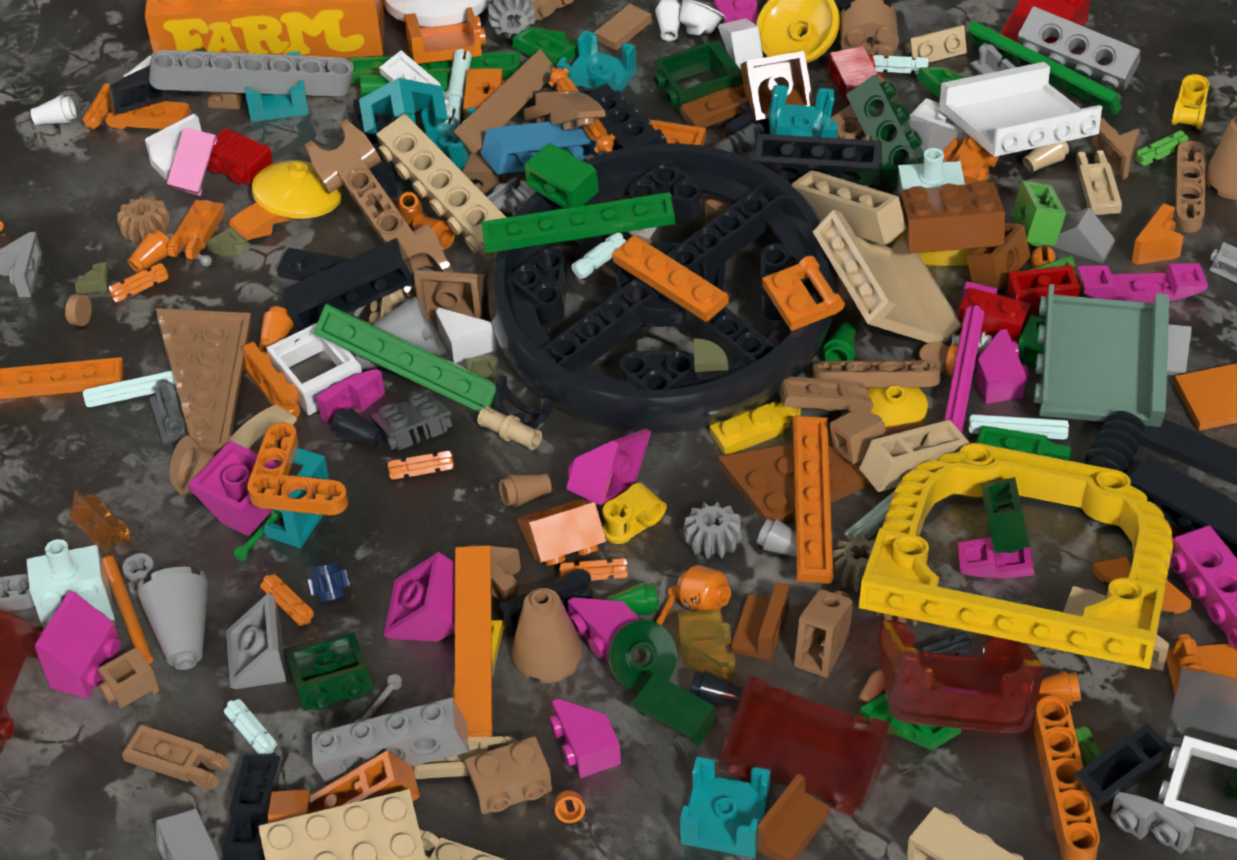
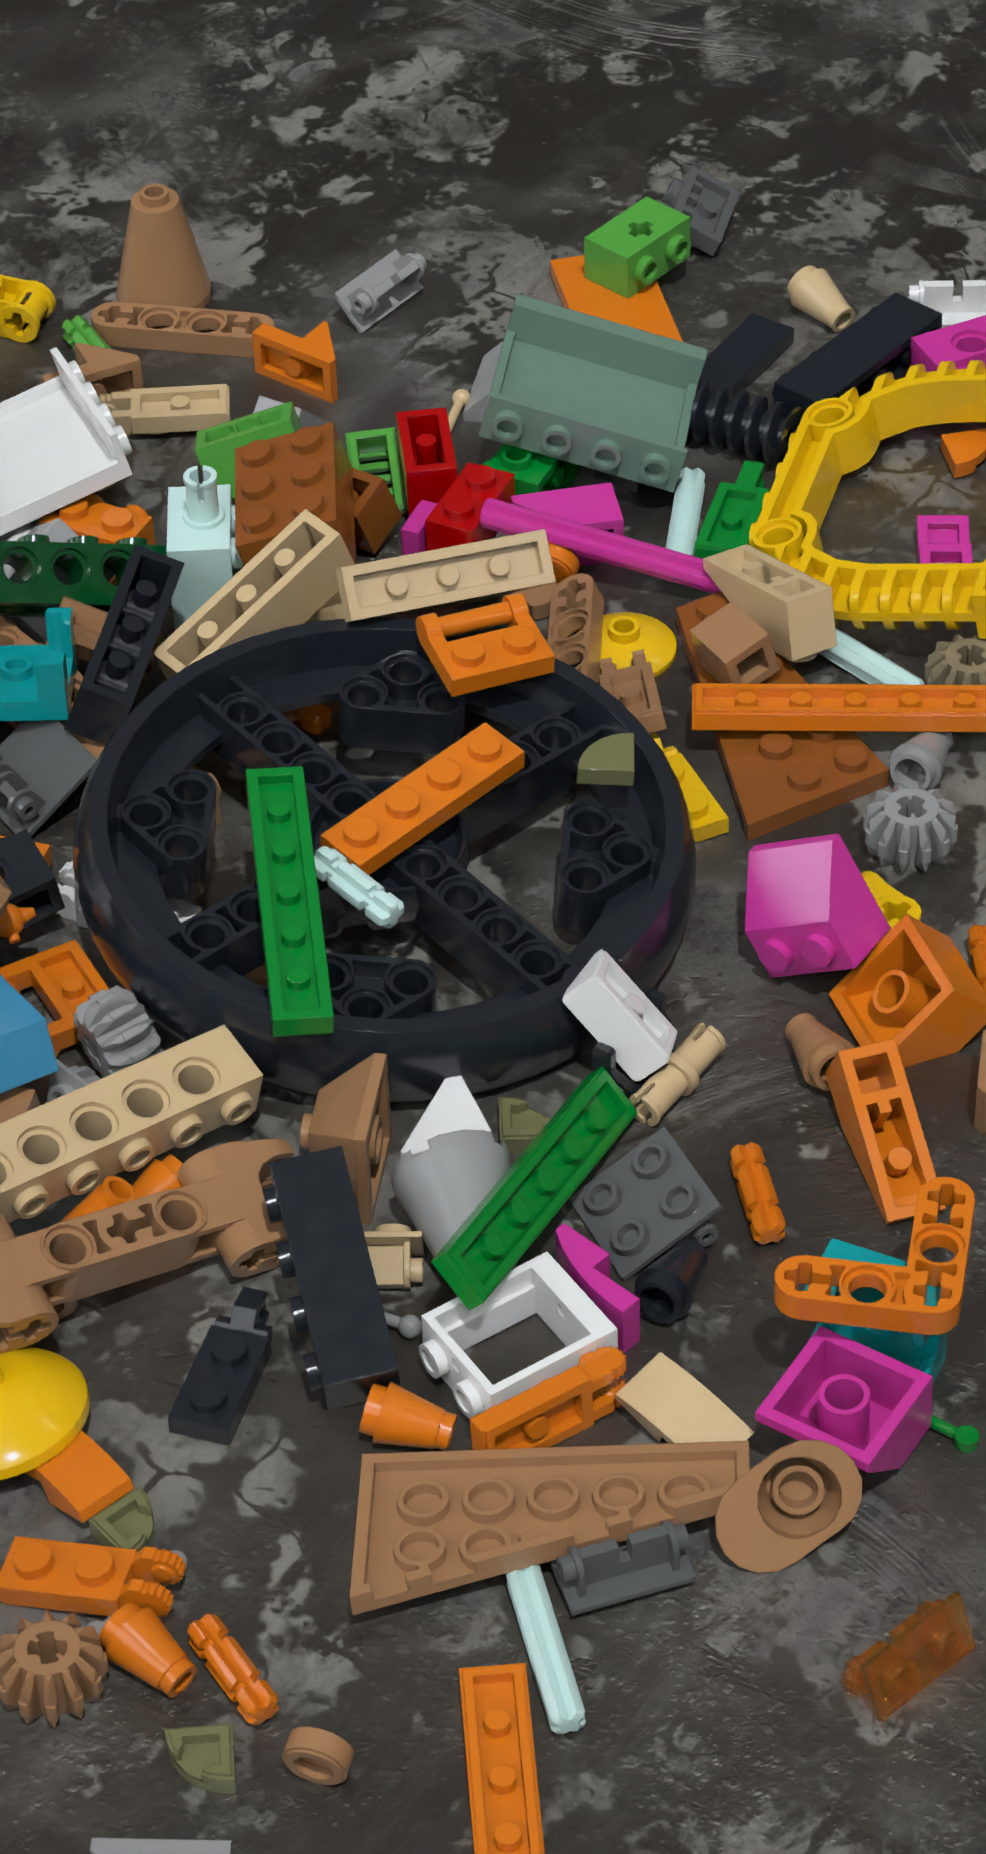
camera: 90 degrees left, 5 degrees down
green brick [524,142,599,208] -> none
dark green brick [981,477,1030,554] -> none
dark pink slope [1076,263,1208,303] -> none
none -> white slope [562,949,677,1082]
none -> orange slope [825,1039,946,1225]

